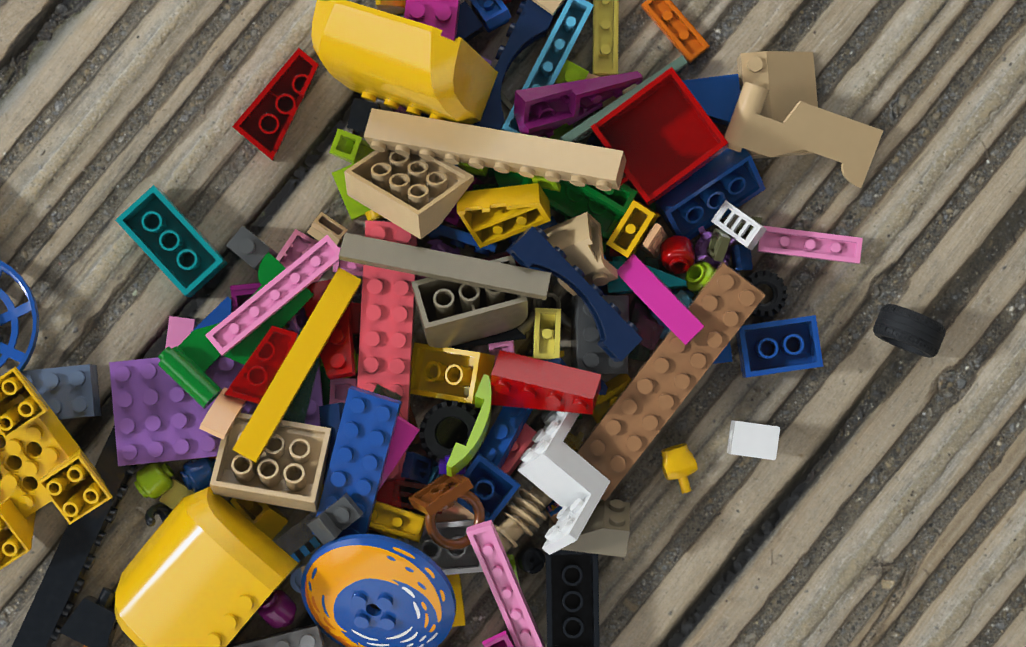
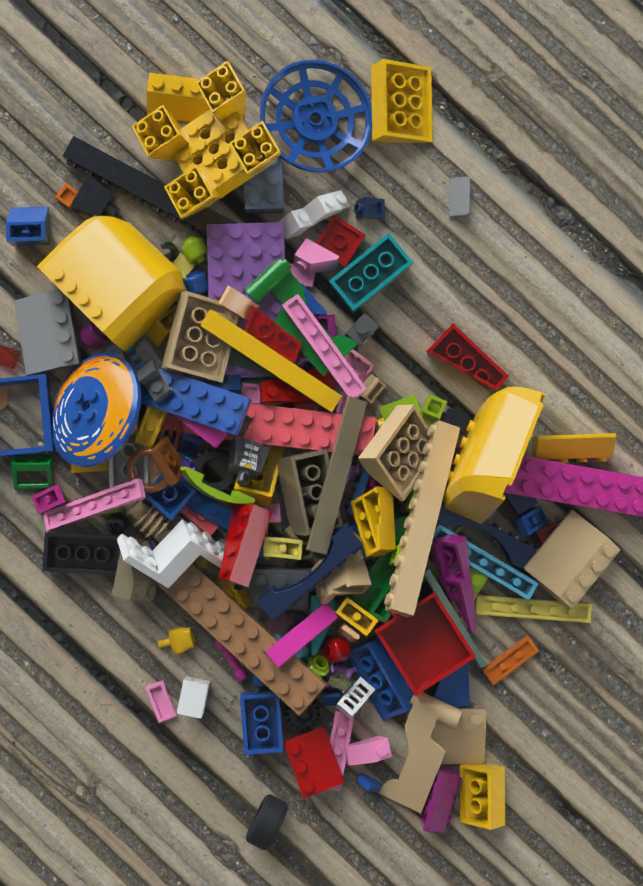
camera: 100 degrees right, 0 degrees up
none -> bright pink tile [145,680,177,723]
none -> dark pink bar [214,640,248,682]
none -> dark grey torso [228,436,270,486]
none -> white arch [279,190,350,239]
none -> red slope [283,726,345,799]
none -> bright pink slope [294,238,339,274]
none -> red plate [316,215,366,268]
none -> bright pink slope [344,735,392,766]
none -> dark blue bracket [354,197,385,220]
none -> blue tile [357,773,382,792]
none -> magenta slope [420,766,462,832]
none -> light grey slope [449,177,470,217]
none -> yellow slope [460,763,505,830]

